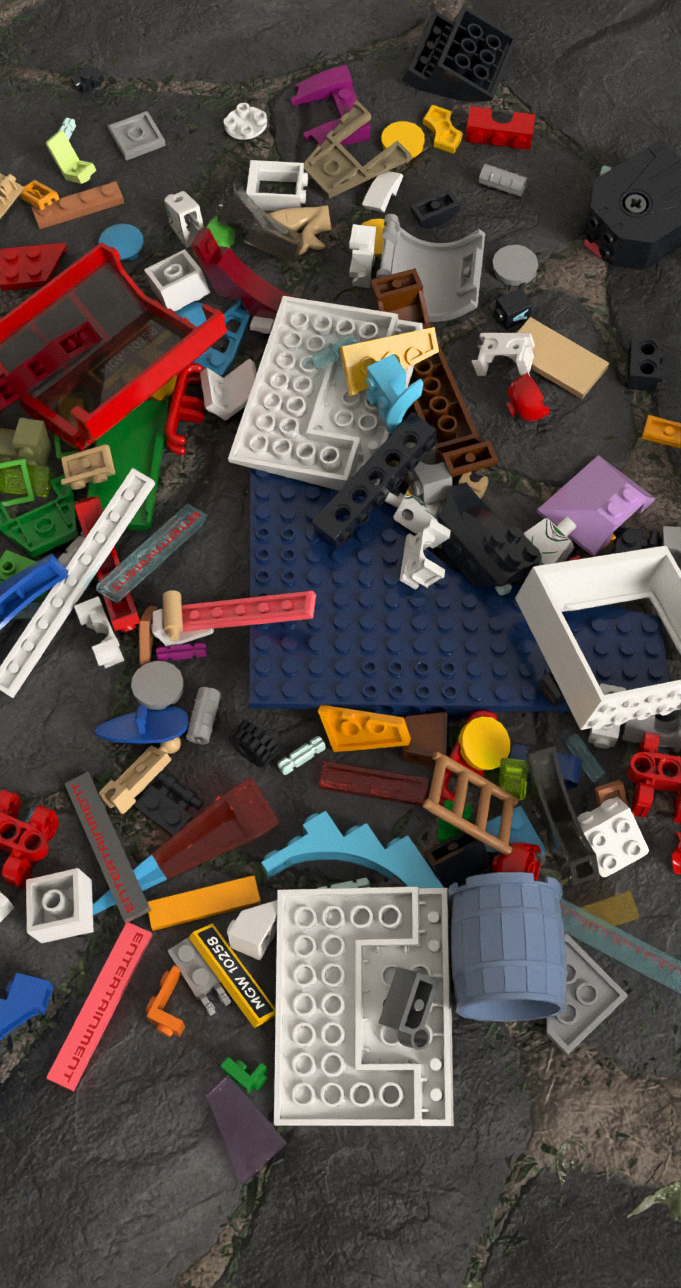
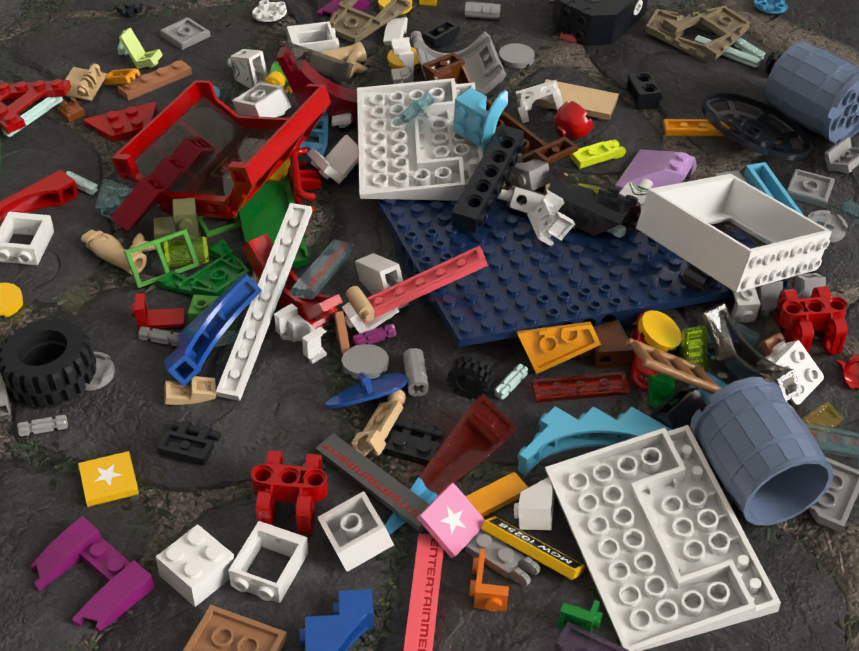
camera: 20 degrees left, 20 degrees down
tan bracket [61,445,115,490] -> none
yellow wing [339,327,439,396] -> none
dark grey hinge [378,967,439,1050] -> none
black brick [494,288,533,329] -> none
none -> white slope [355,253,409,309]
none -> bright pink tile [417,483,485,558]
none -> neon yellow hinge [570,140,626,169]

